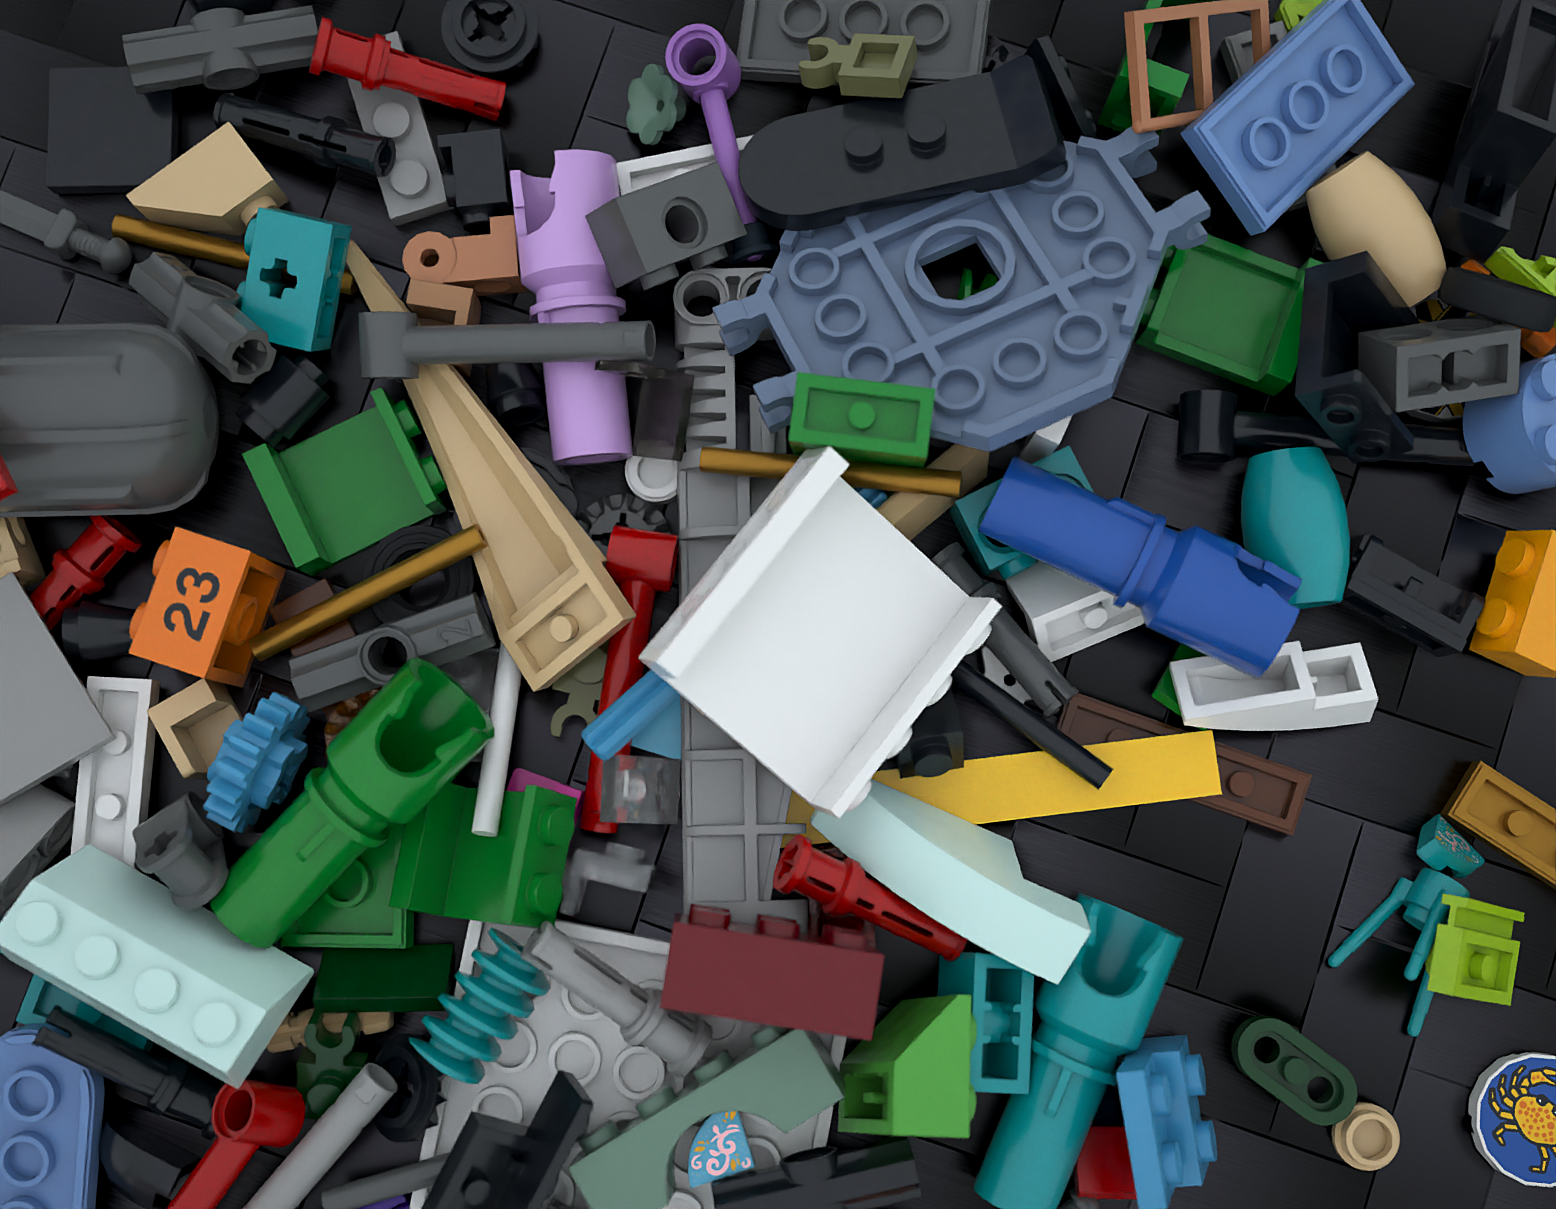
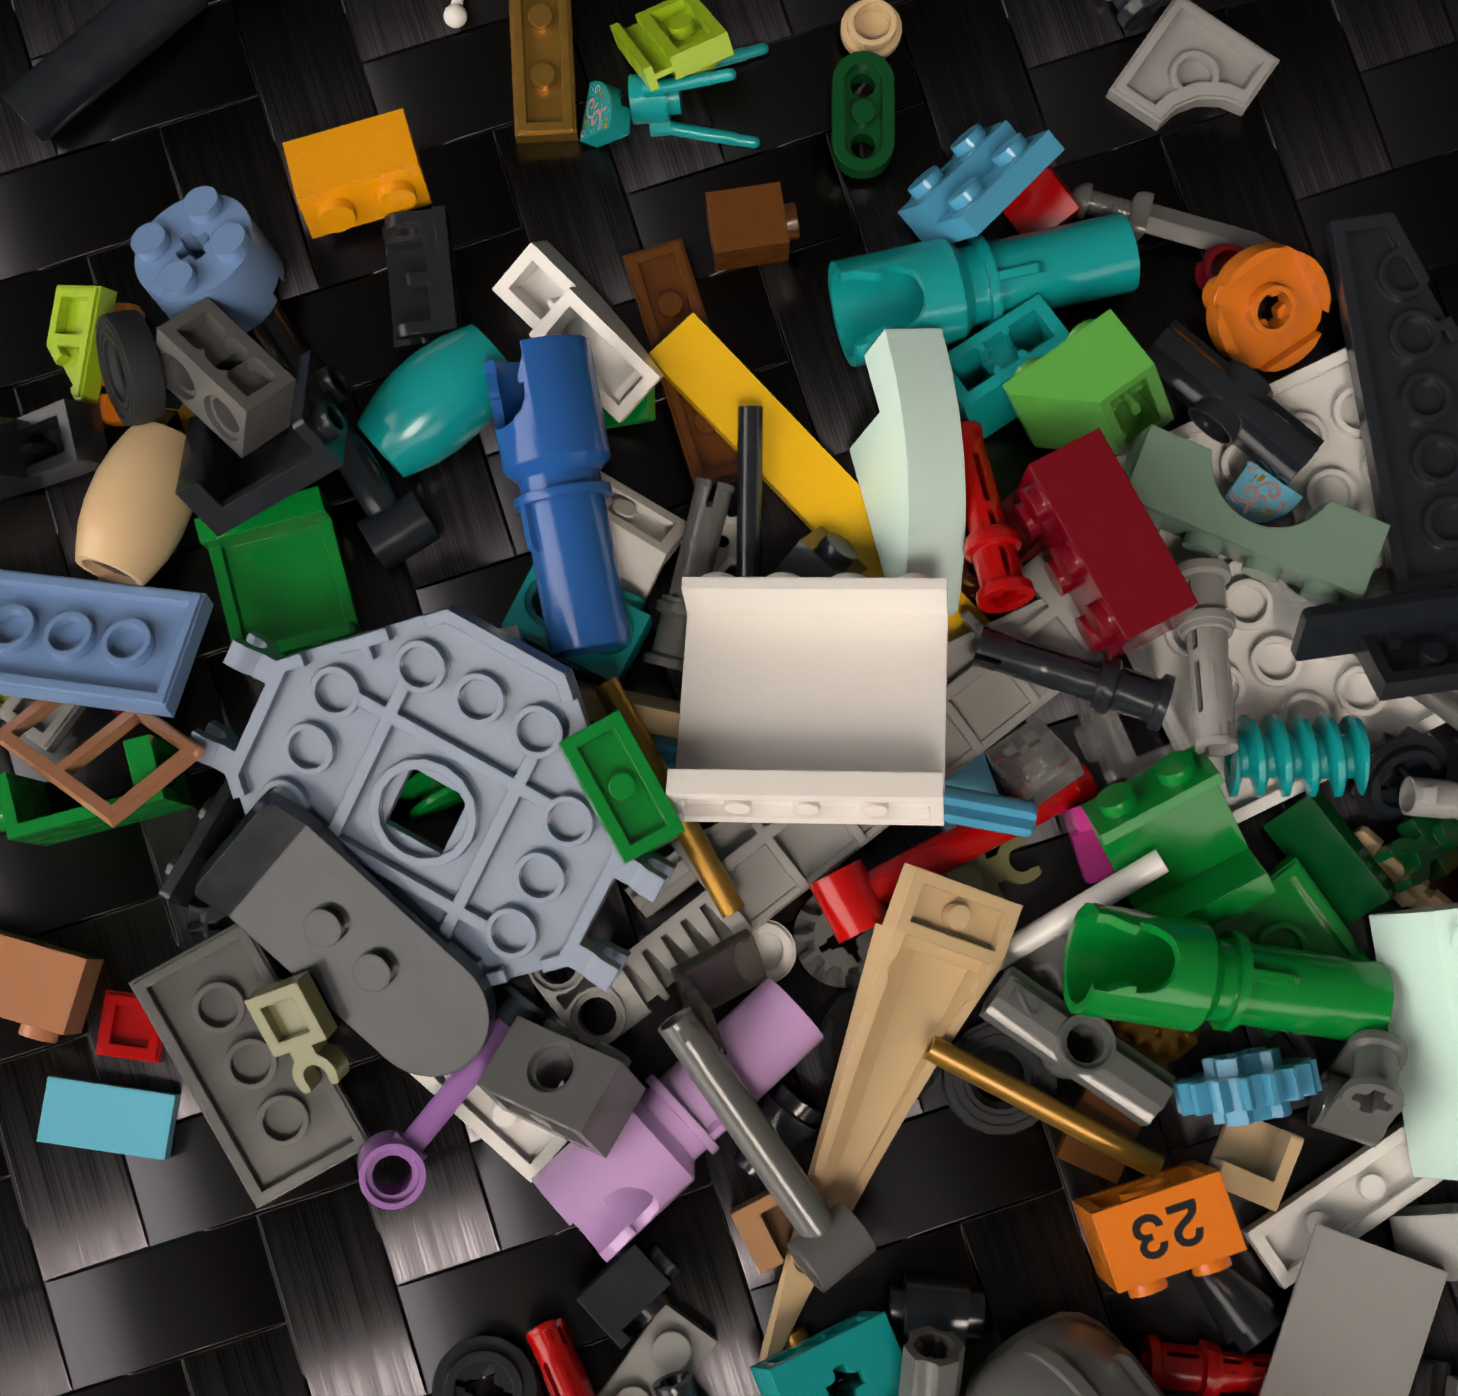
camera: 125 degrees left, 0 degrees up
green panel [242,387,448,576] -> none
nougat leg [402,215,528,296] -> none
sand green plant [626,64,686,145] -> none
none -> reddish brown brick [705,181,800,272]
none -> black pin [972,626,1176,732]

